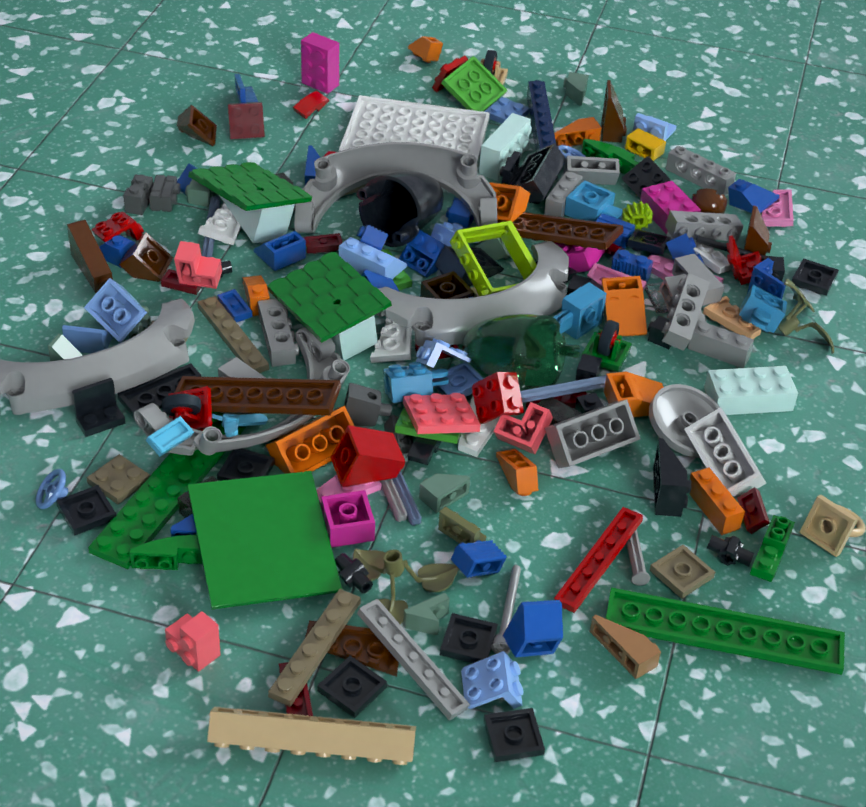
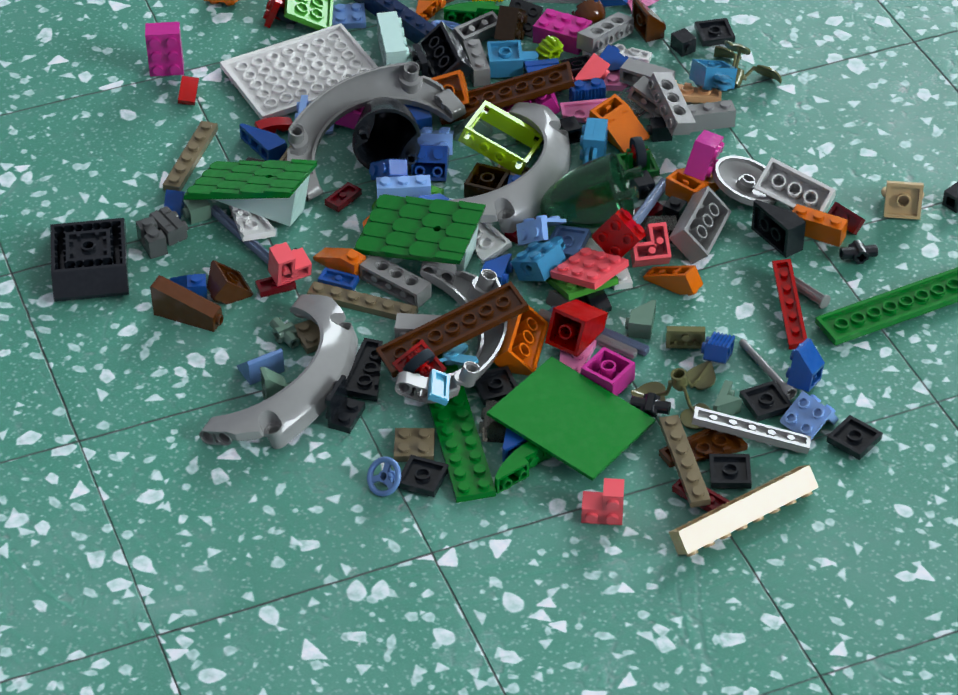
camera: 35 degrees left, 0 degrees up
light blue slope [84,278,147,343] -> none
red bracket [92,211,144,242] -> none
reddish brown slope [177,105,217,146] -> none
dark red plate [227,102,265,139] -> none
blue fence [235,74,258,103] -> none
blue slope [254,231,306,271] -> none
dark grey torso [343,383,392,426] -> none
black slope [435,246,504,287] -> none
medium nougat slope [590,615,661,679] -> none
dark tan plate [650,545,715,599] -> none
black bar [696,235,765,262] -> none
light aqua brick [704,366,798,415] -> none
red bracket [726,235,761,285] -> none
blue bracket [747,258,786,299] -> none
green slope [750,515,795,582] -> none
none -> black slope [50,218,129,302]
none -> dark tan plate [163,121,218,191]
none -> blue slope [480,253,514,286]
none -> dark brown brick [494,5,528,41]
none -> coral slope [574,53,610,82]
none -> dark pink brick [684,130,725,181]

